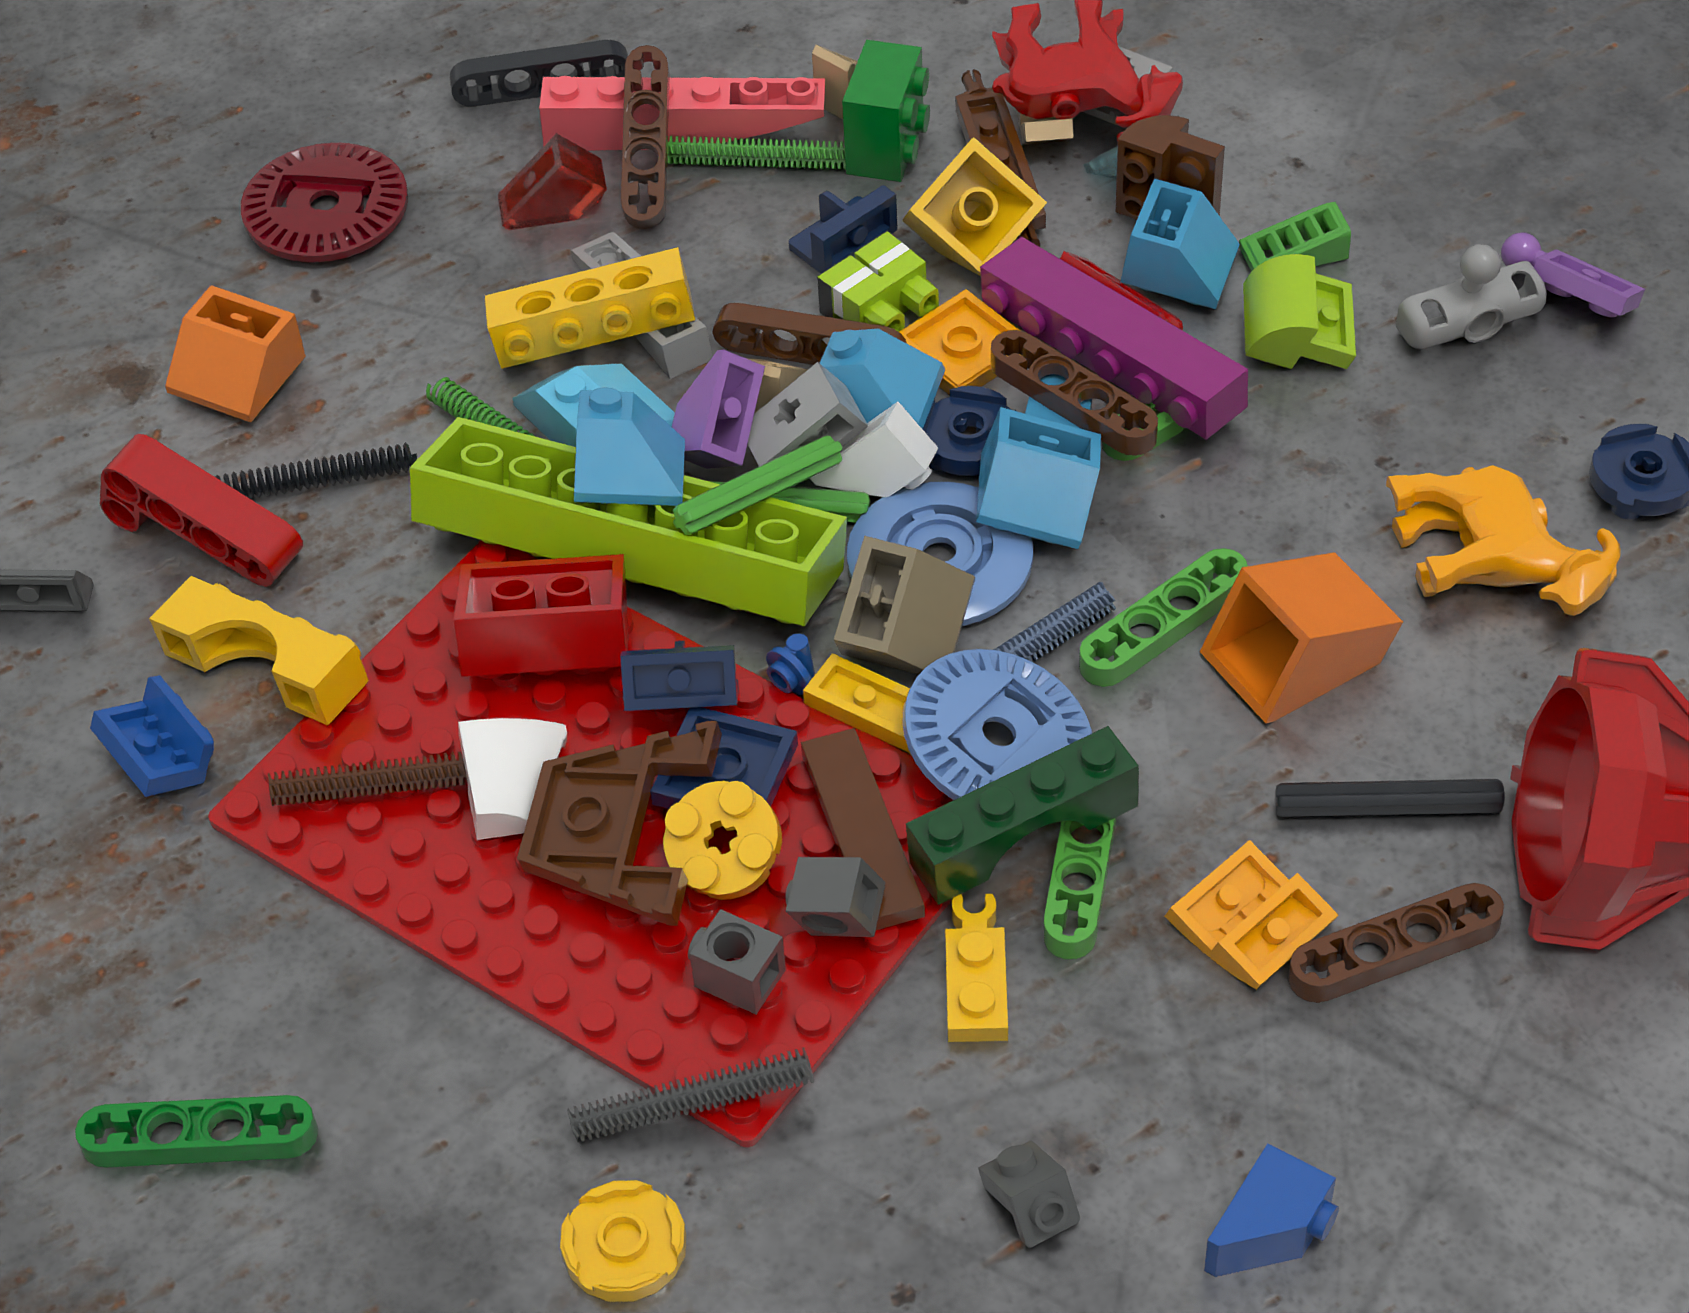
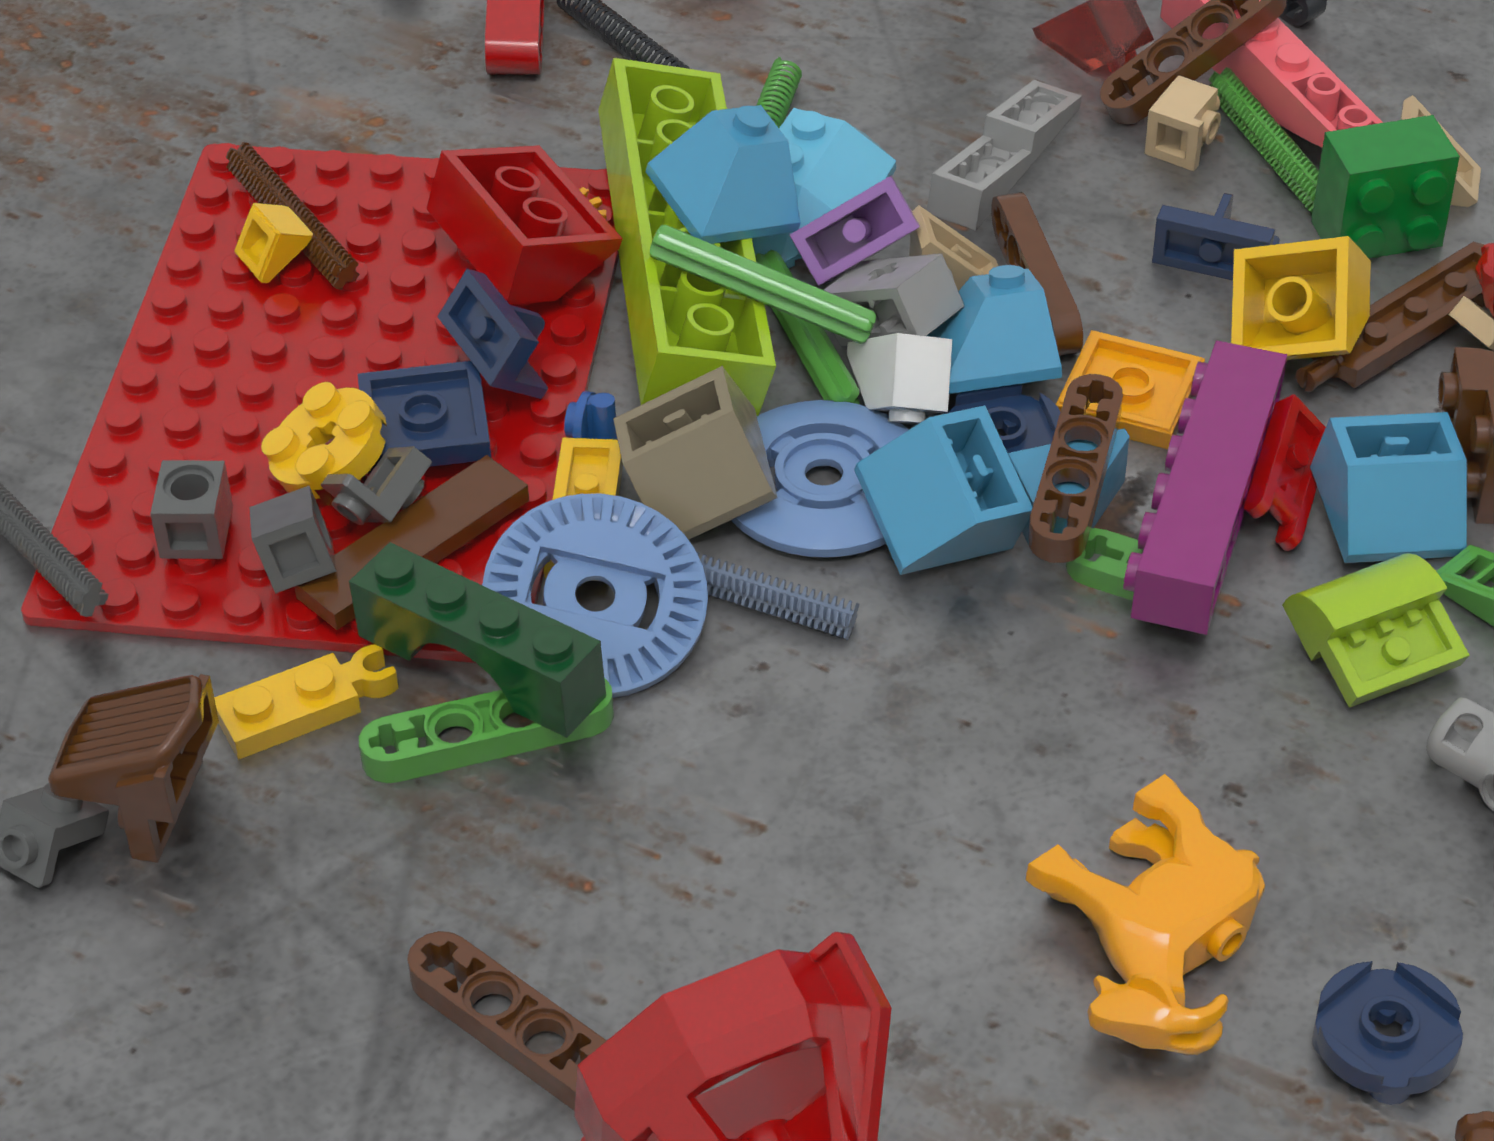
camera: 60 degrees right, 5 degrees down
blue bracket [90,675,214,797] -> none
yellow arch [149,576,369,725] -> none
white slope [458,718,567,840] -> none
yellow brick [485,247,696,369] -> none
reddish brown wing [517,721,722,926] -> none
lime hips [817,231,939,332] -> none
bright green beam [1079,548,1248,687] -> none
light orange slope [1164,840,1339,990] -> none
orange slope [1199,552,1403,723] -> none
blue slope [1204,1143,1339,1277] -> none
black axle [1275,779,1505,817] -> none
none -> reddish brown piece [48,674,219,863]
none -> yellow slope [234,203,313,283]
none -> dark grey bracket [321,446,432,525]
none -> tan brick [1144,75,1221,171]

